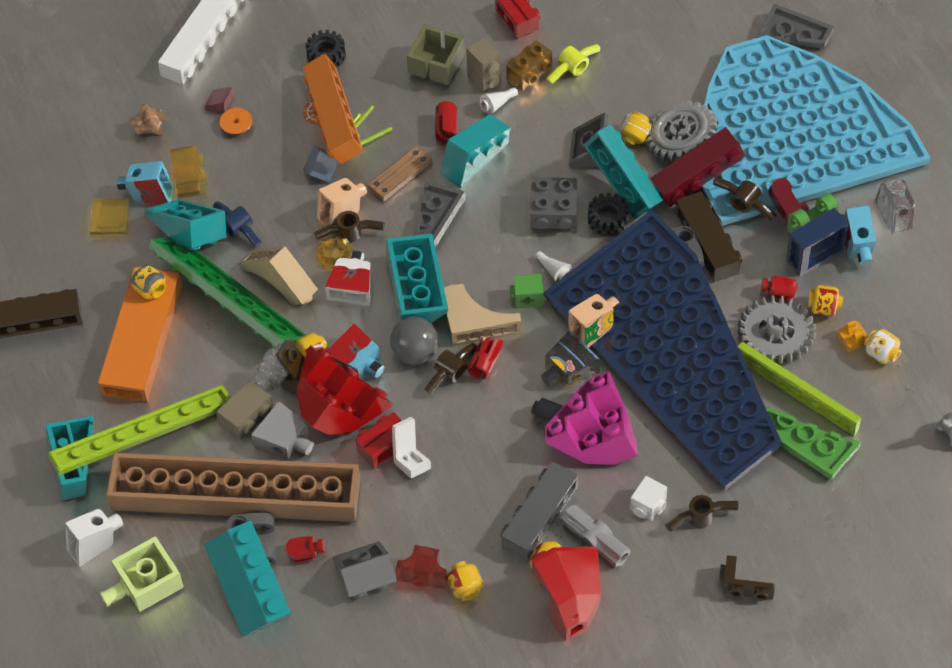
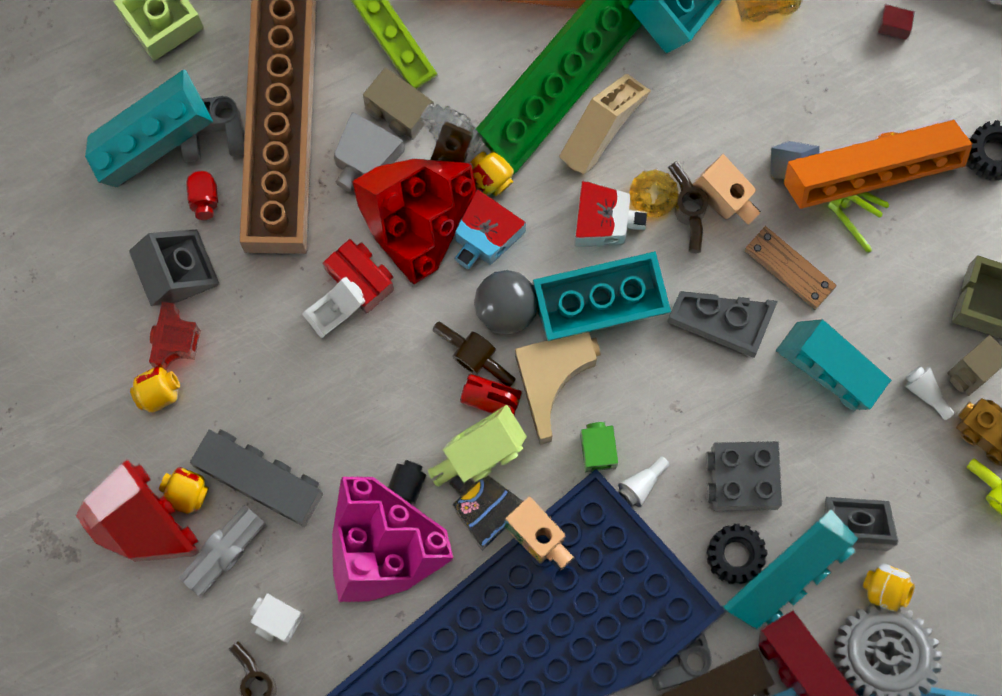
camera: 85 degrees right, 20 degrees up
dark blue piece [213,201,262,248] -> none
orange piece [219,108,253,134] -> none
red arm [435,101,457,145] -> none
none -> yellowish green brick [428,405,527,487]

